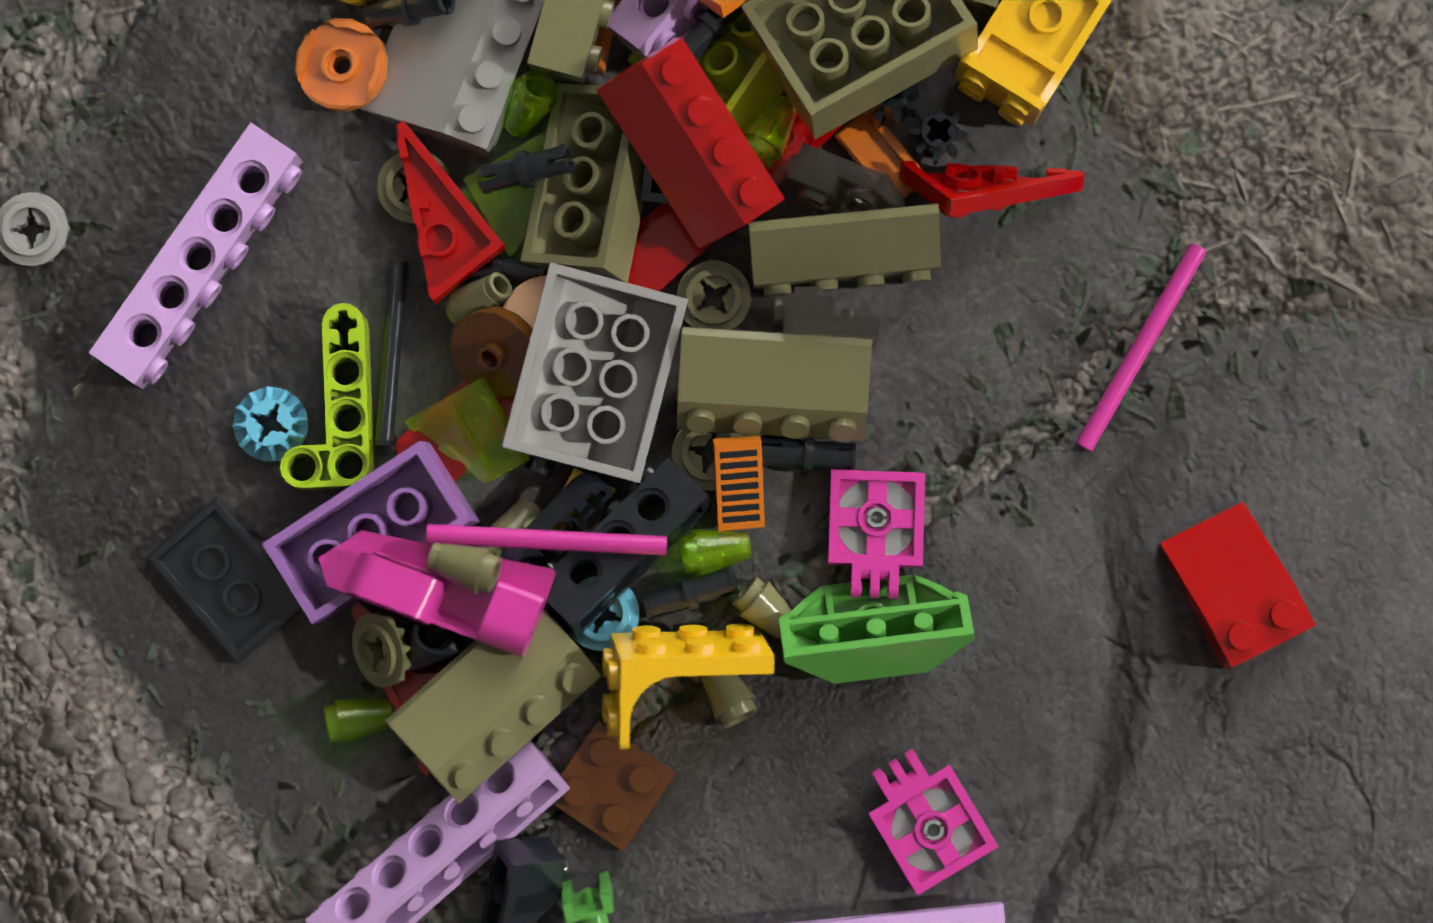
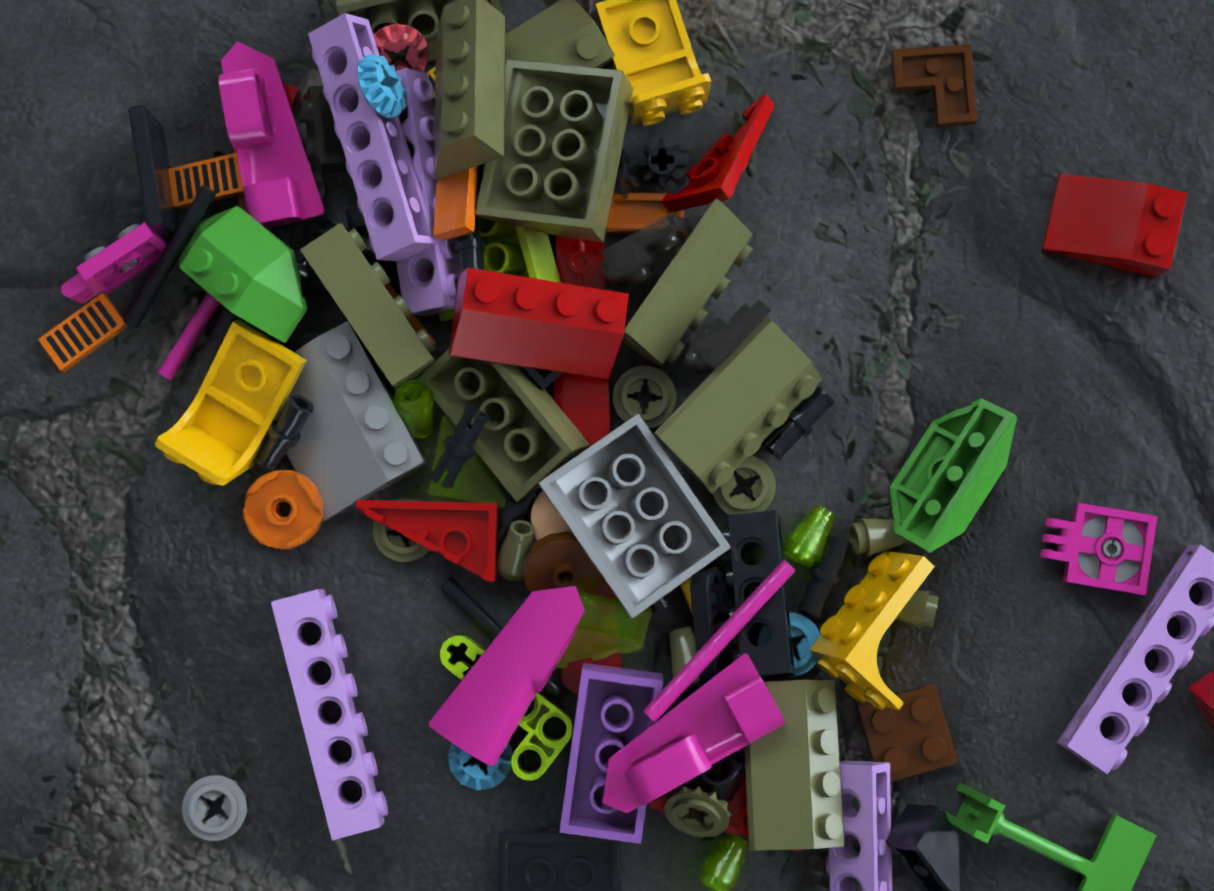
camera: 55 degrees left, 0 degrees up
olive cone [427,542,502,595] -> none
orange tile [713,435,765,531] -> none
clear neon green cone [743,95,797,167] -> none
dark pink piece [828,469,925,599] -> none
dark pink piece [1076,243,1207,452] -> none
none -> dark pink panel [429,586,585,766]
none -> reddish brown plate [890,44,978,128]

